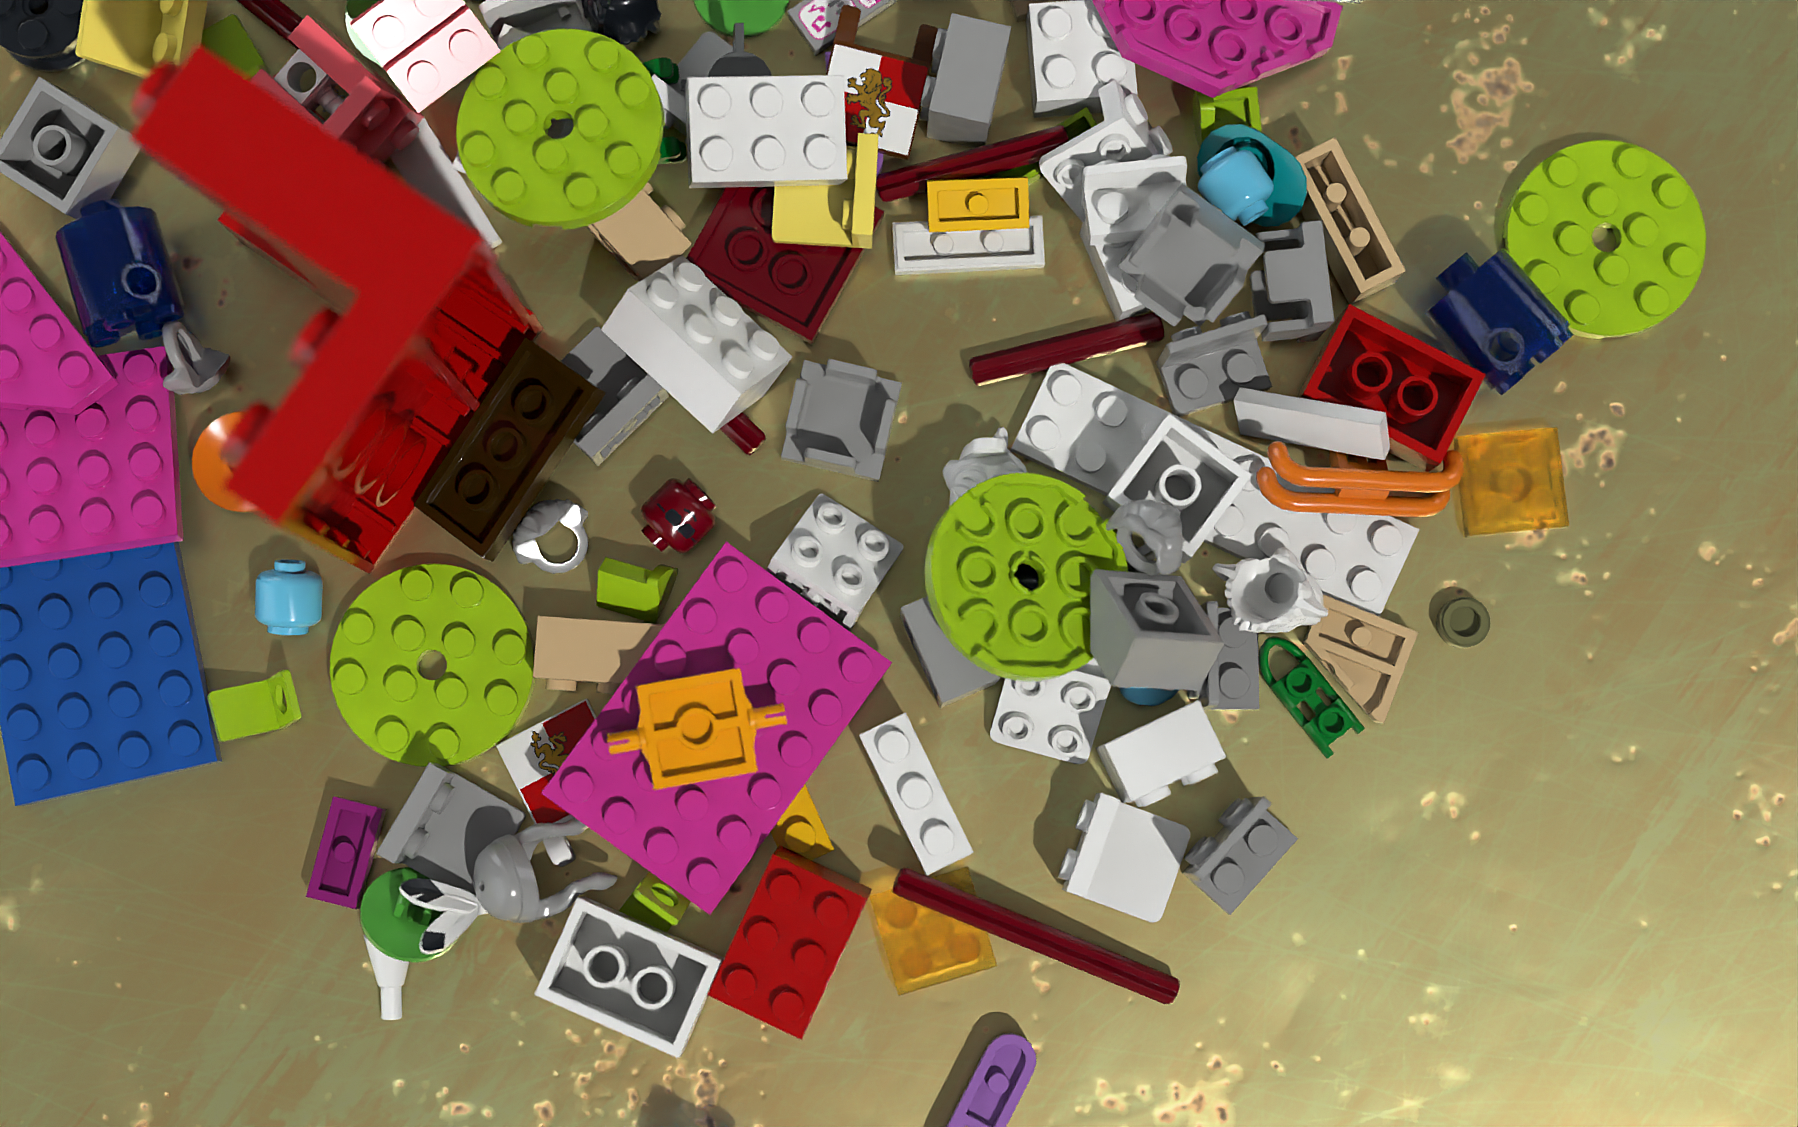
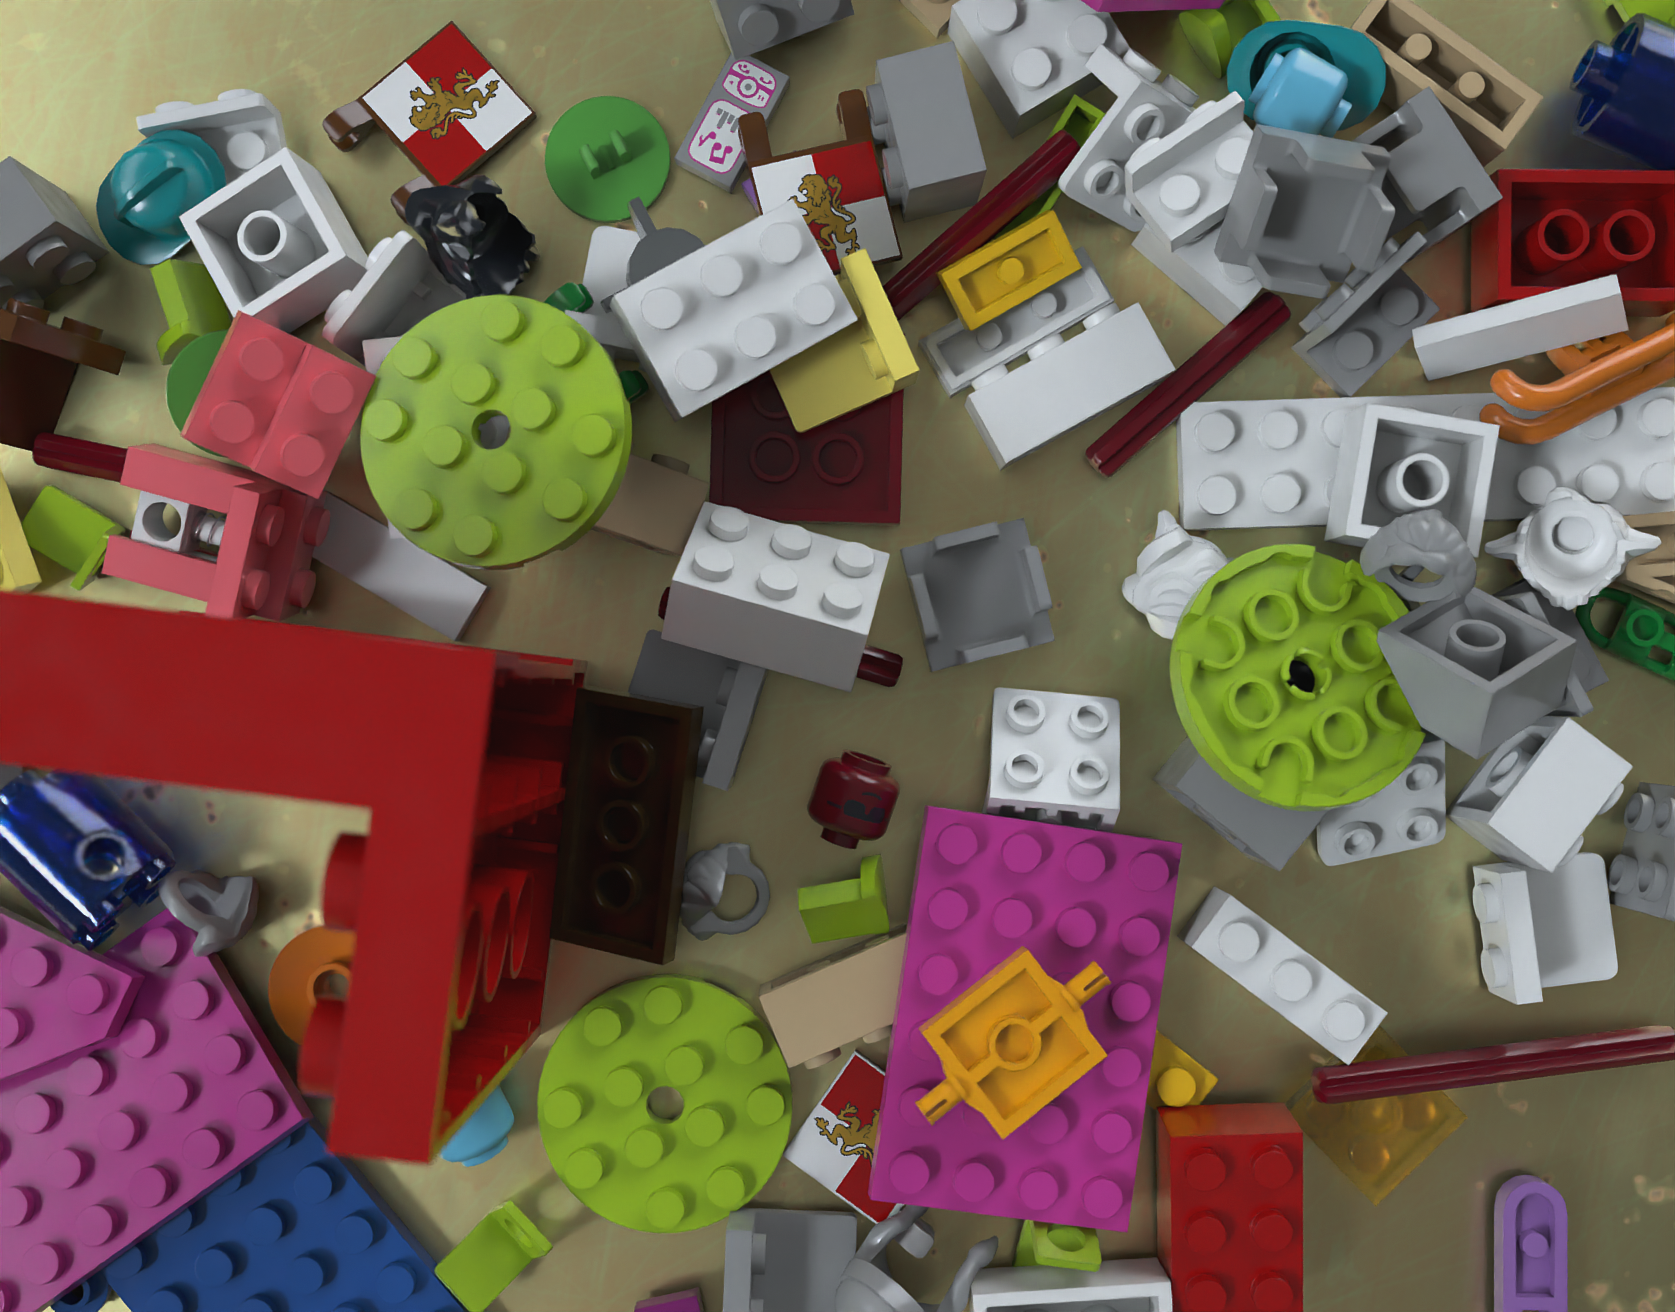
camera: 25 degrees left, 5 degrees up
none -> white brick [964,302,1176,470]

